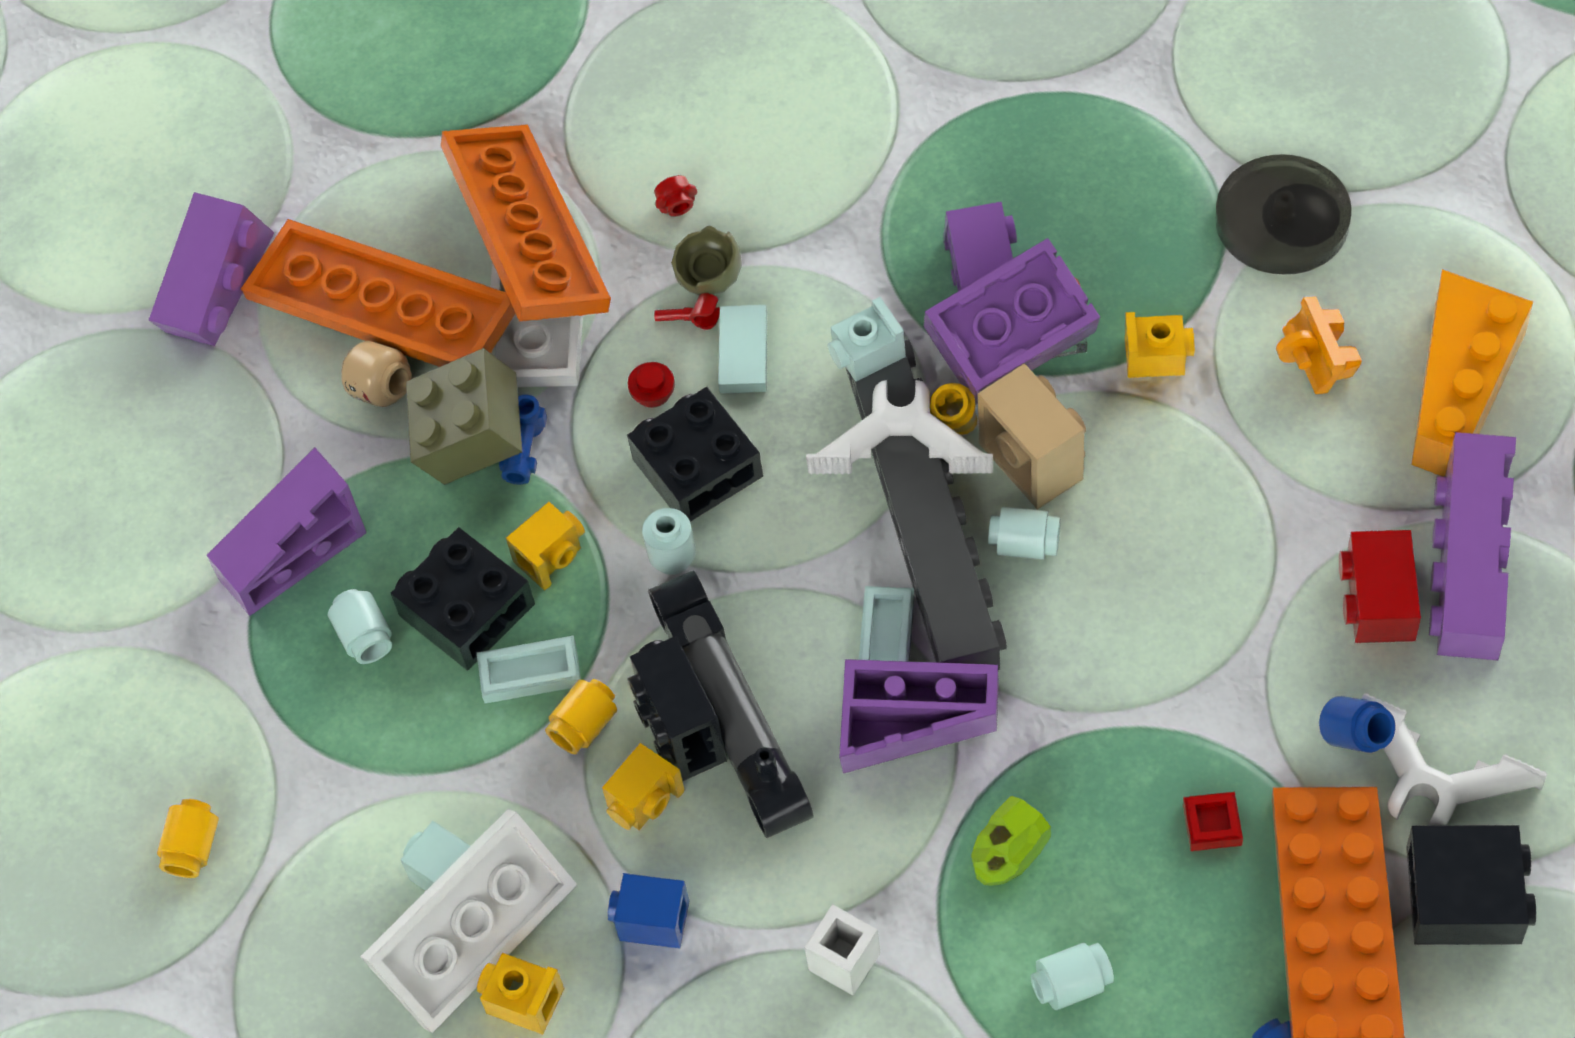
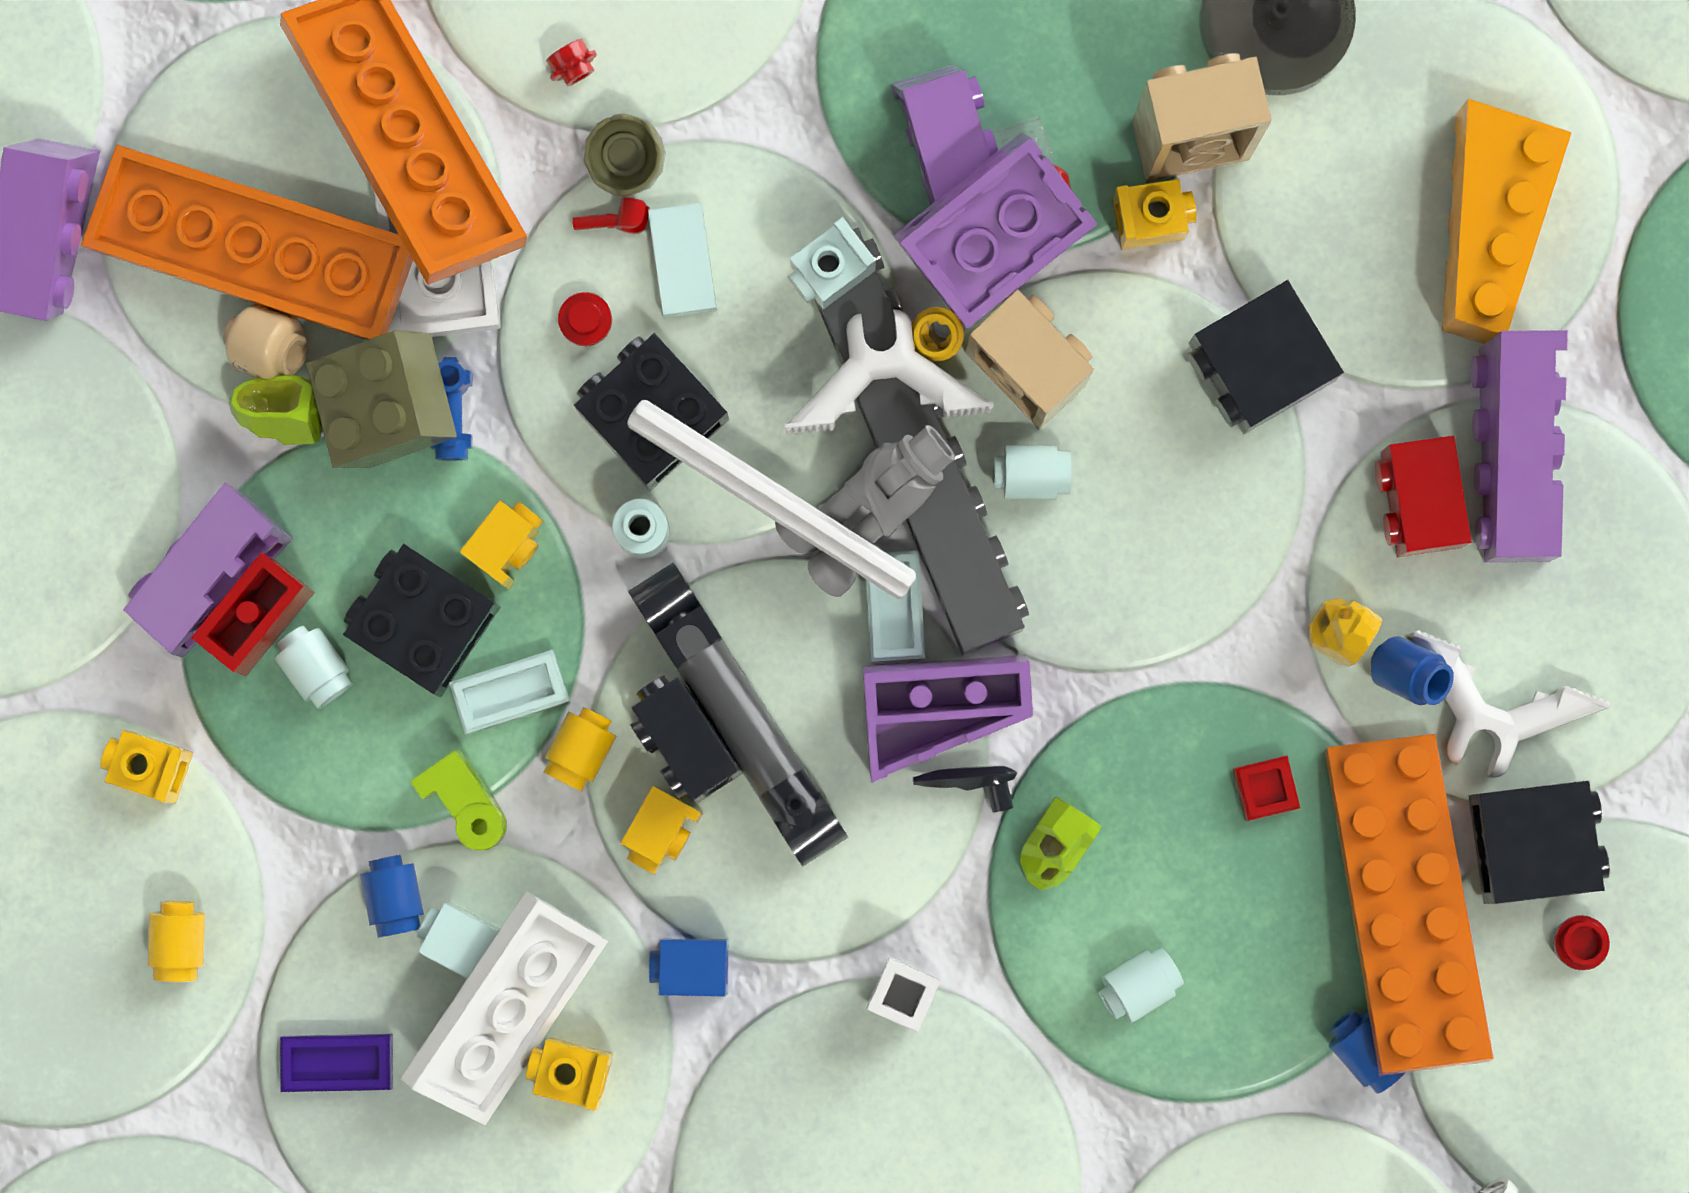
camera: 15 degrees left, 25 degrees up
light orange hips [1276,296,1362,394] -> none
none -> yellow brick [100,730,194,804]
none -> red brick [191,552,315,676]
none -> lime rock [228,375,323,445]
none -> dark purple tile [280,1034,393,1092]
none -> blue brick [360,855,424,938]
none -> lime leg [410,750,507,851]
none -> white axle [627,400,916,599]
none -> light grey piece [775,425,955,597]
none -> black bar [913,766,1017,813]
none -> tan brick [1132,53,1272,183]
none -> black brick [1187,280,1344,435]
none -> yellow rock [1308,598,1382,667]
none -> red plate [1553,915,1610,970]

